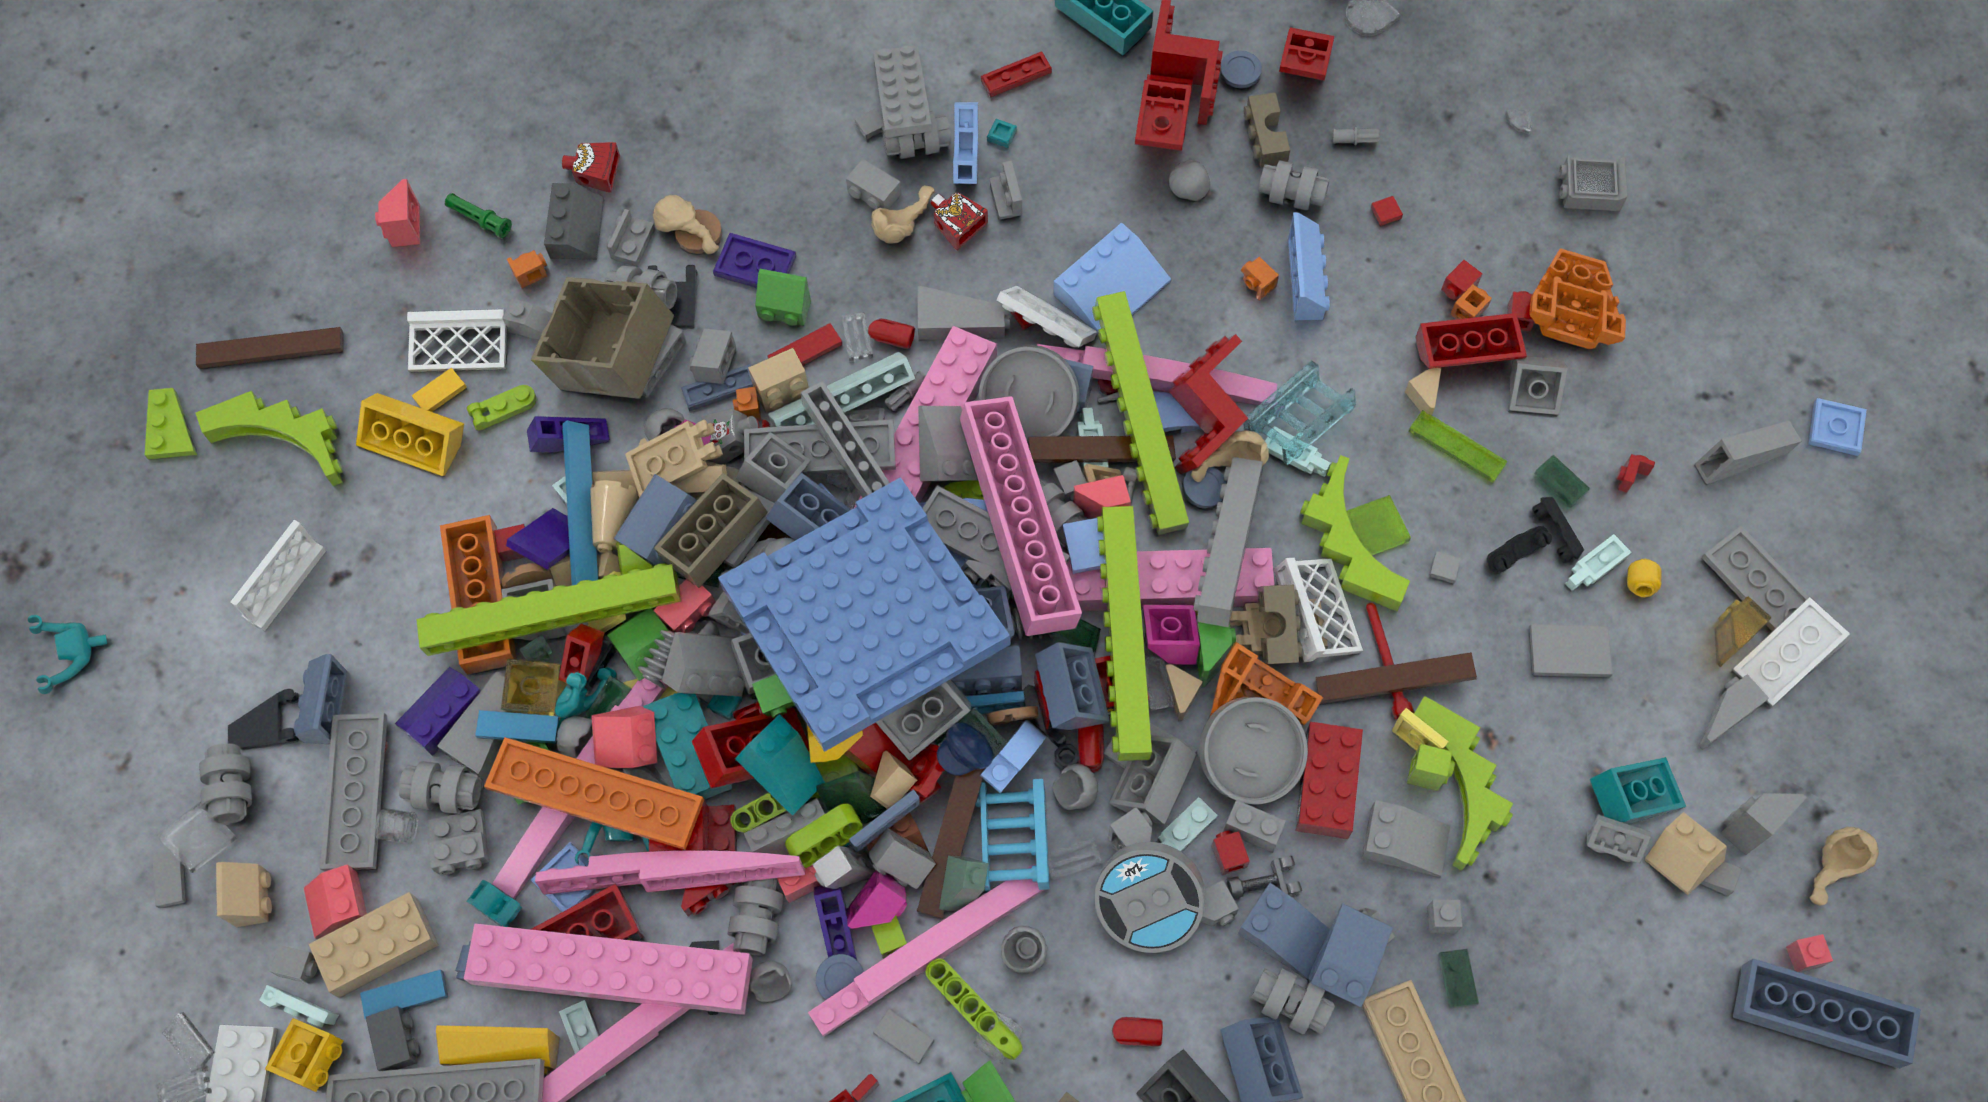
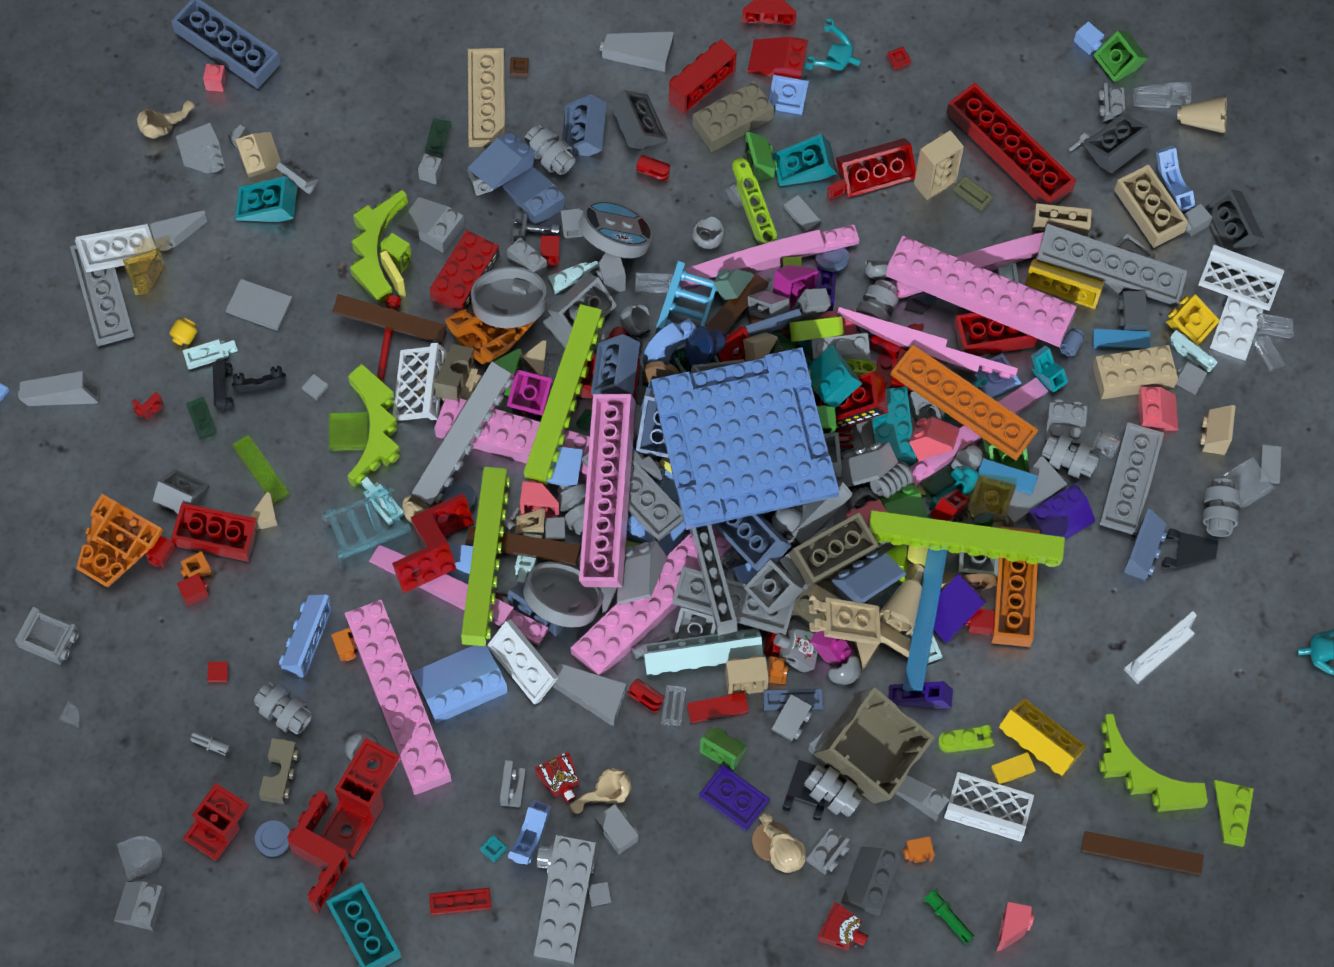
camera: 165 degrees left, 0 degrees up
none -> bright pink brick [345,600,452,795]

